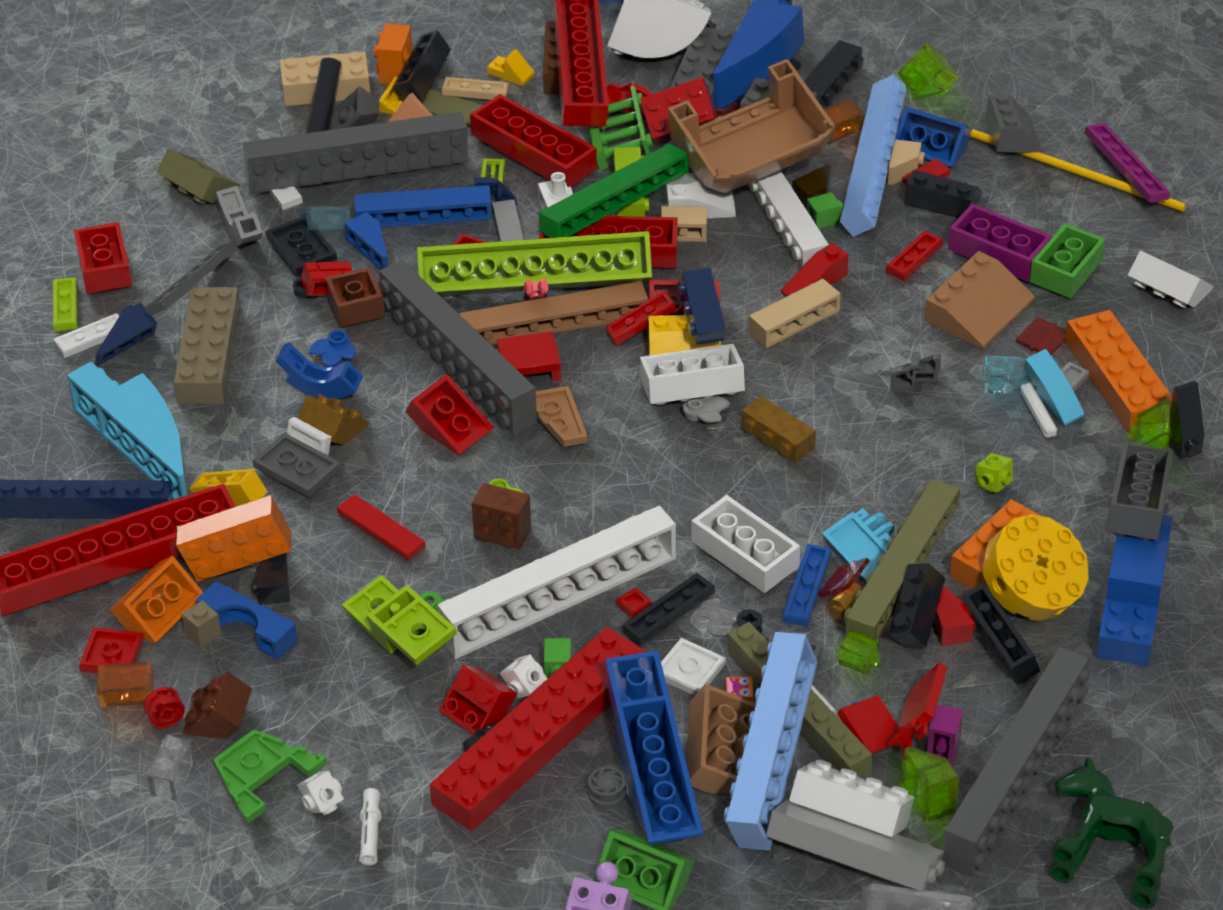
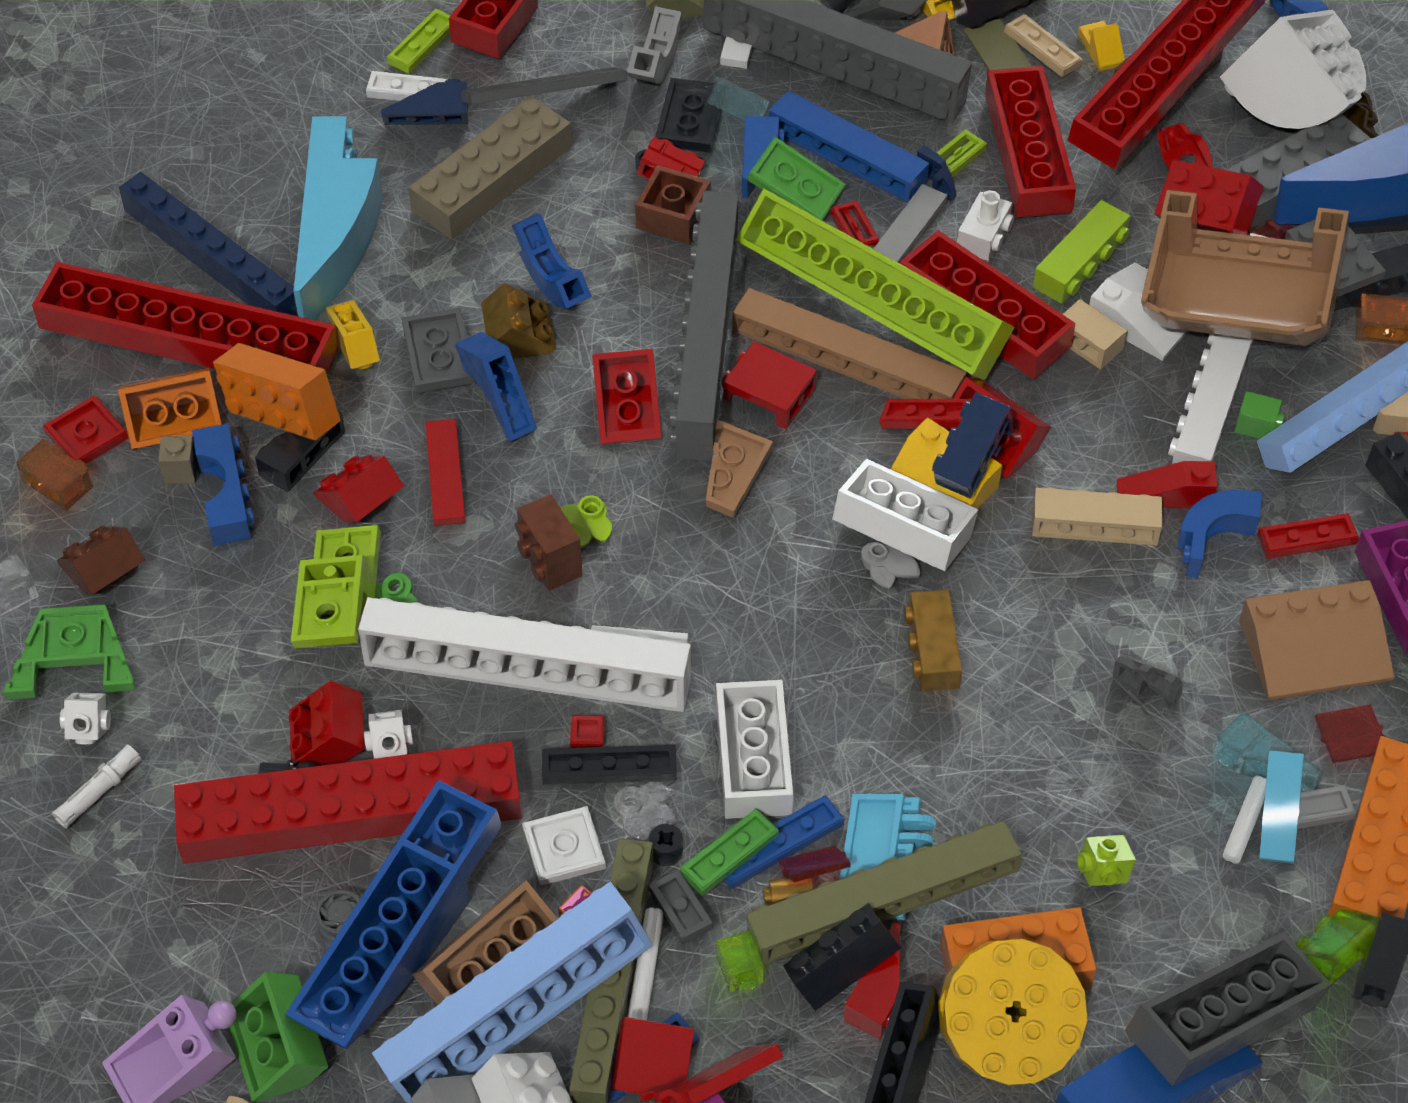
camera: 40 degrees right, 10 degrees up
red wheel [143,687,185,729] -> none
white tile [287,417,331,456] -> none
blue plate [309,330,356,367] -> none
coral hinge [524,279,548,301] -> none
green brick [539,143,688,238] -> none
bright green brick [544,638,571,679] -> none
bright green fence [589,86,653,170] -> none
dark brown slope [792,164,831,210] -> none
none -> red slope [313,454,404,523]
none -> blue arch [455,332,537,441]
none -> bright green tile [680,809,779,897]
none -> bright green tile [746,137,846,220]
none -> blue arch [1176,490,1262,578]

